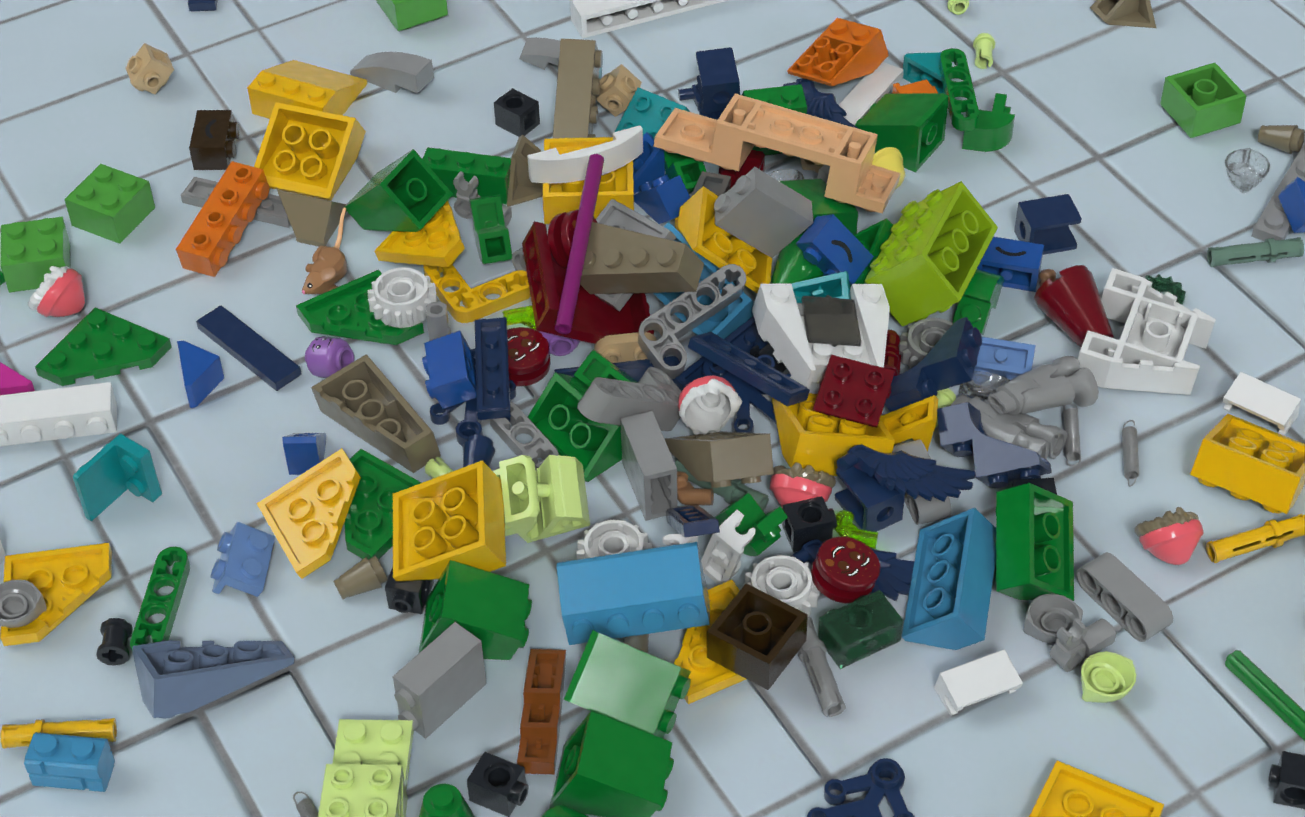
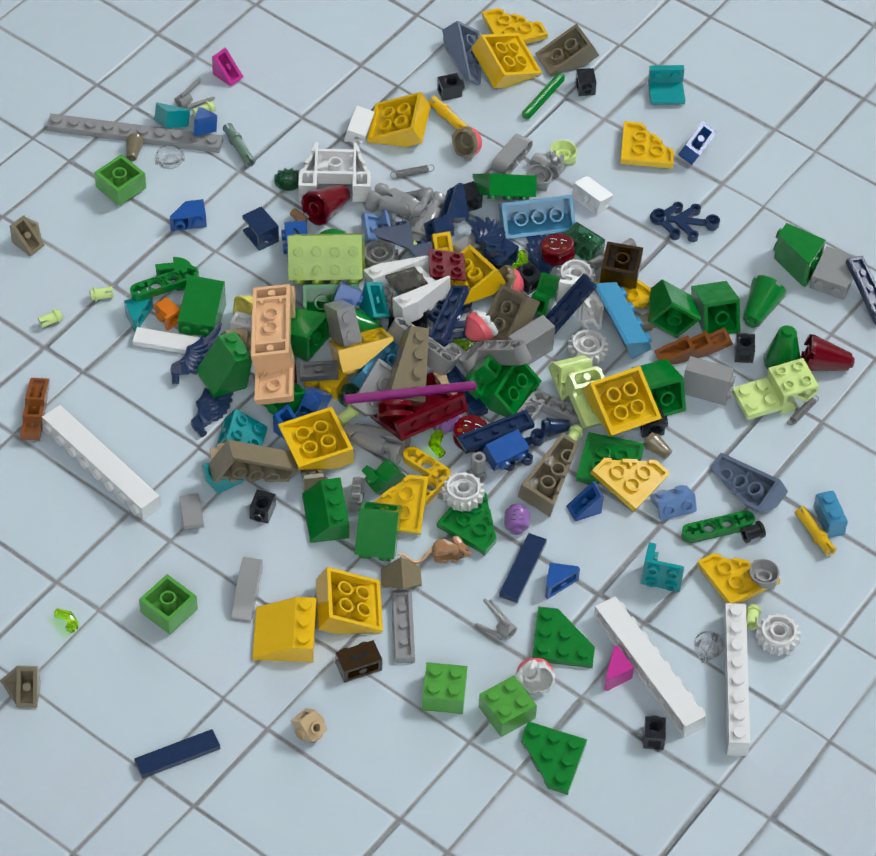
camera: 115 degrees left, 5 degrees up
orange brick [176,161,269,277] -> none
white slope [527,126,643,184] -> none
dark blue piece [696,47,740,113] -> none
orange slope [787,18,889,86] -> none
none -> blue slope [170,199,207,231]
none -> light grey plant [475,599,517,640]

